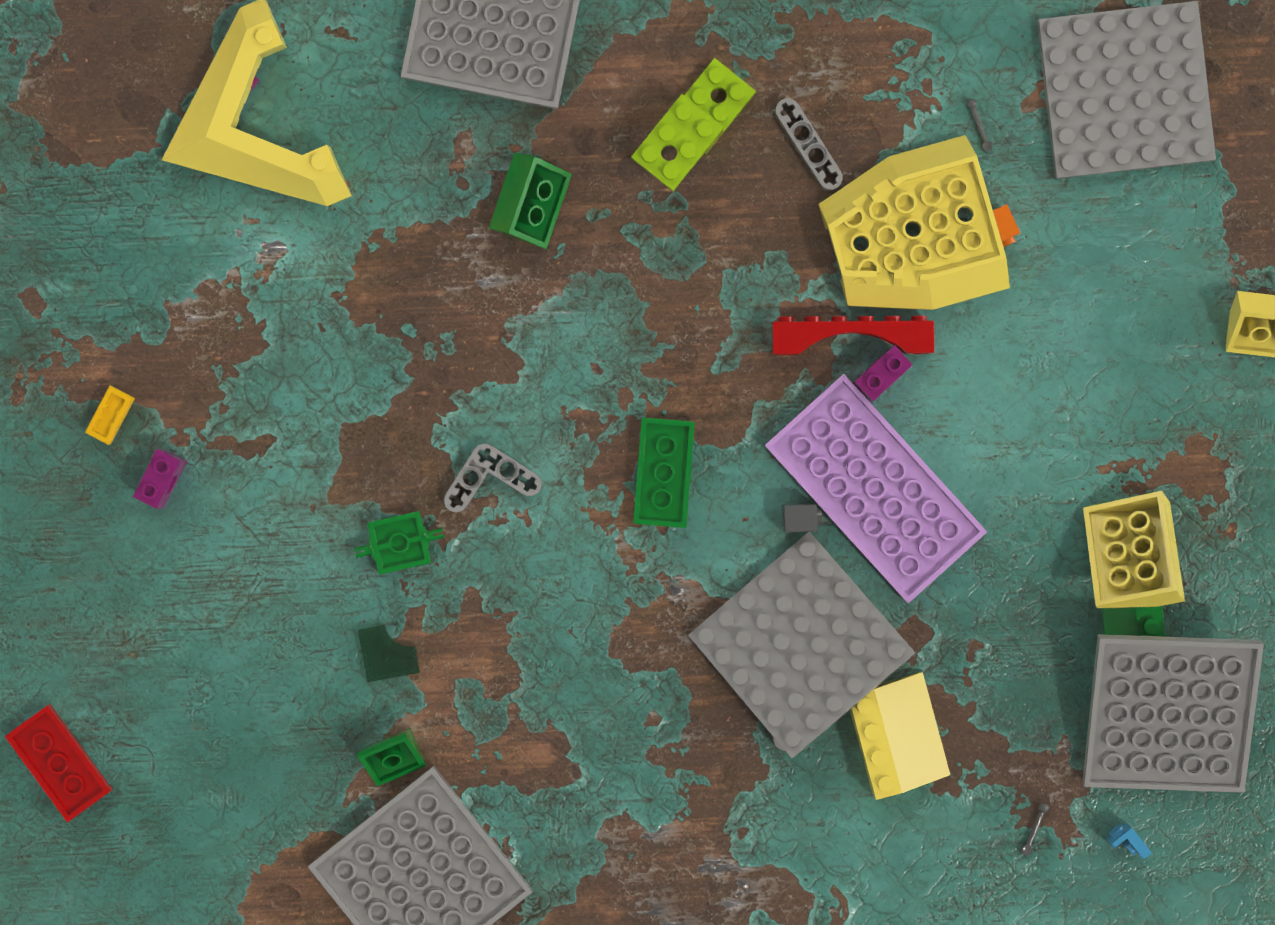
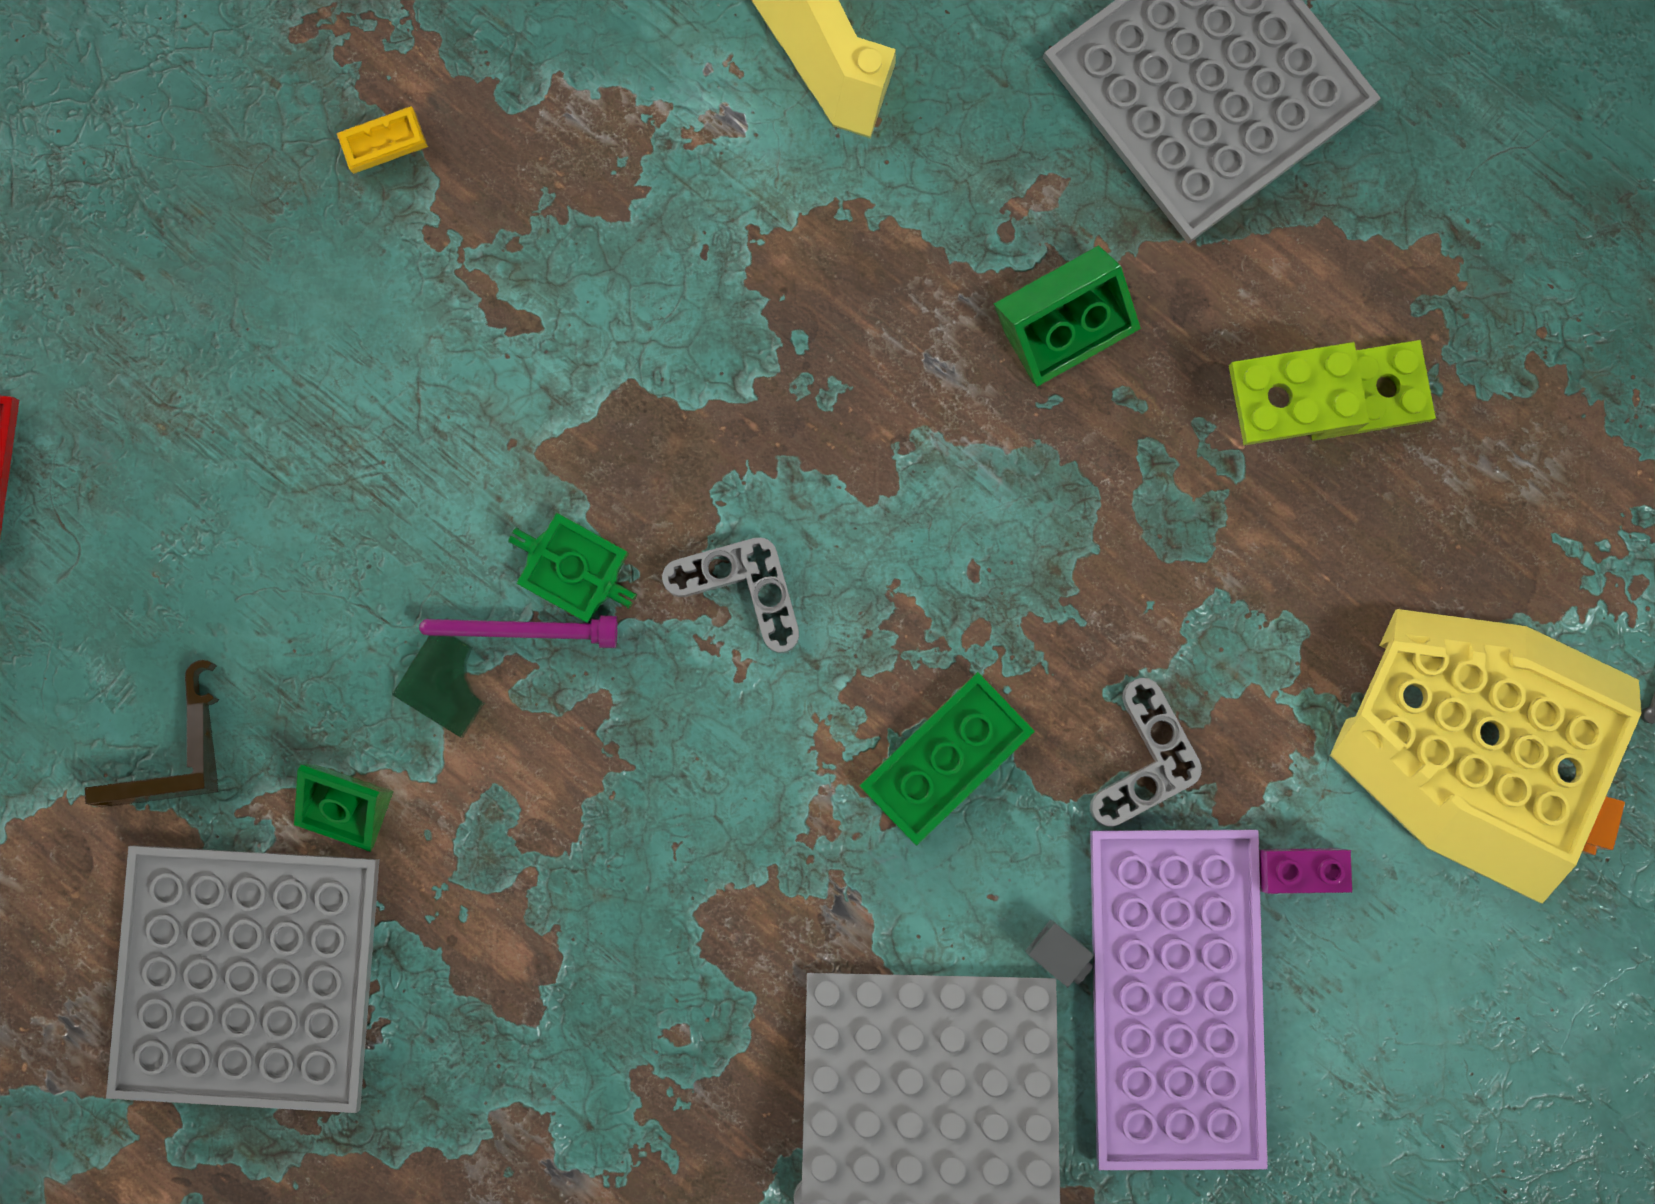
camera: 40 degrees right, 5 degrees down
magenta brick [133,449,187,509] -> none
red arch [772,316,934,355] -> none
light grey beam [775,98,843,191] -> none
none -> dark brown hinge [85,660,220,808]
none -> magenta piece [419,615,618,648]
none -> light grey beam [1090,678,1202,826]

